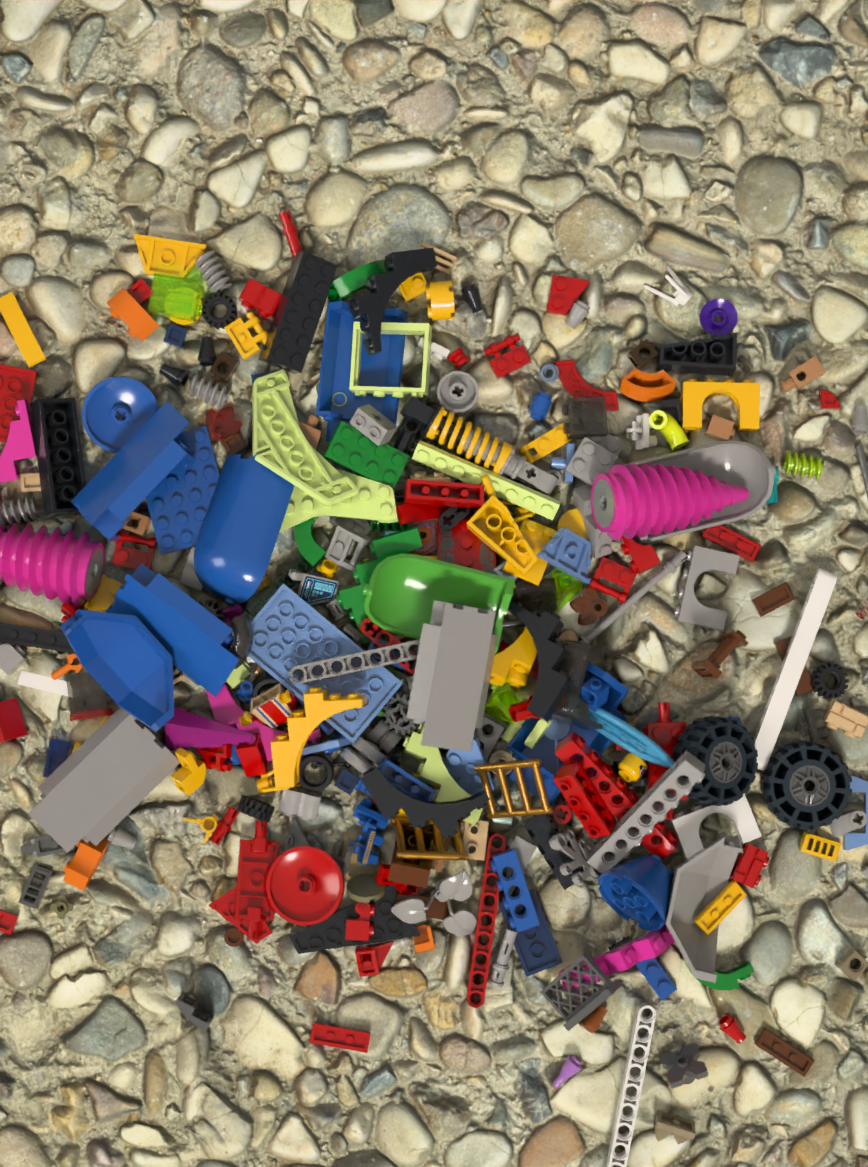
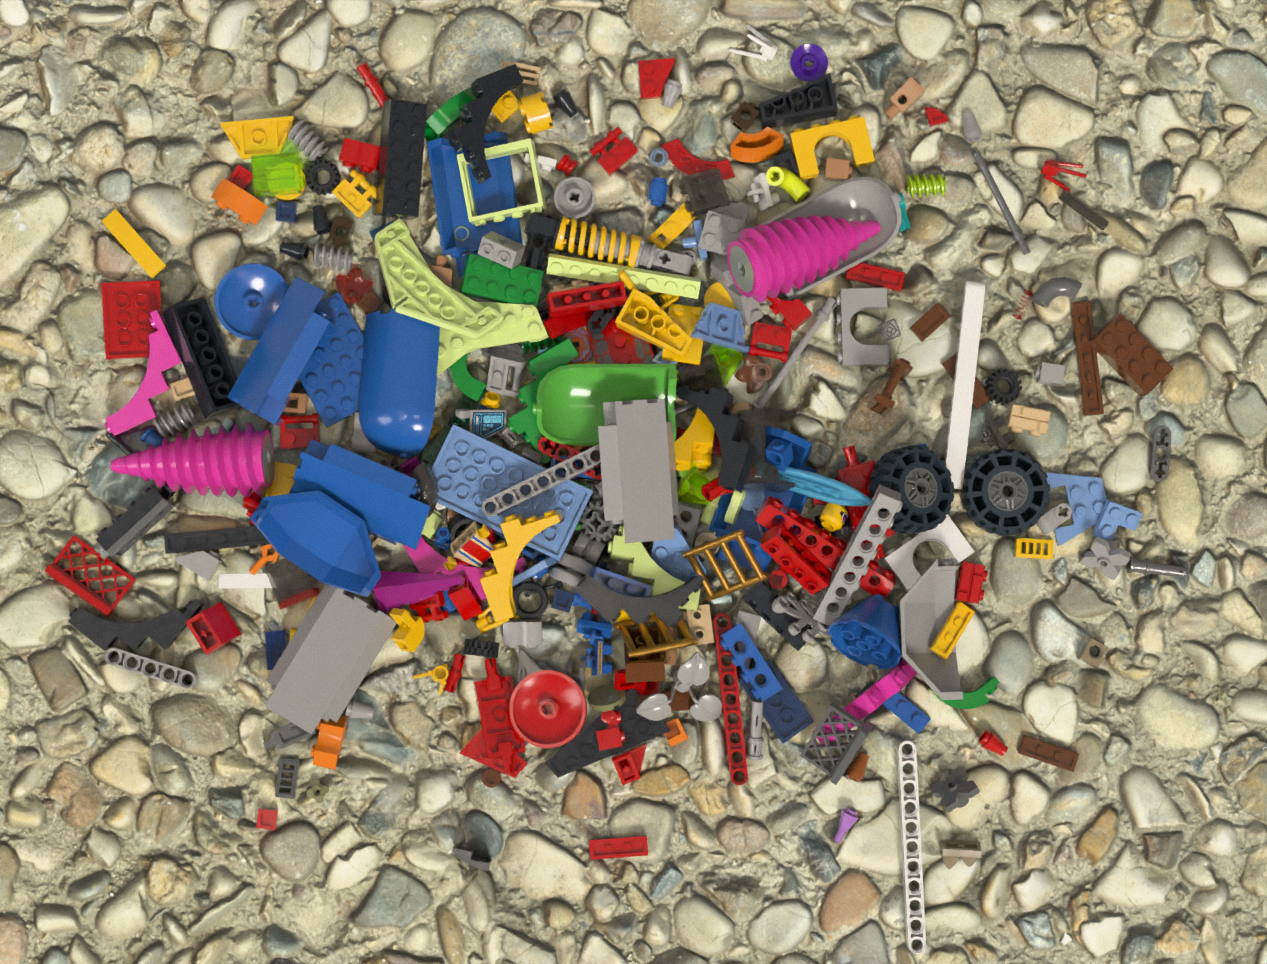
camera: 15 degrees left, 0 degrees up
none -> tile [877,318,902,343]

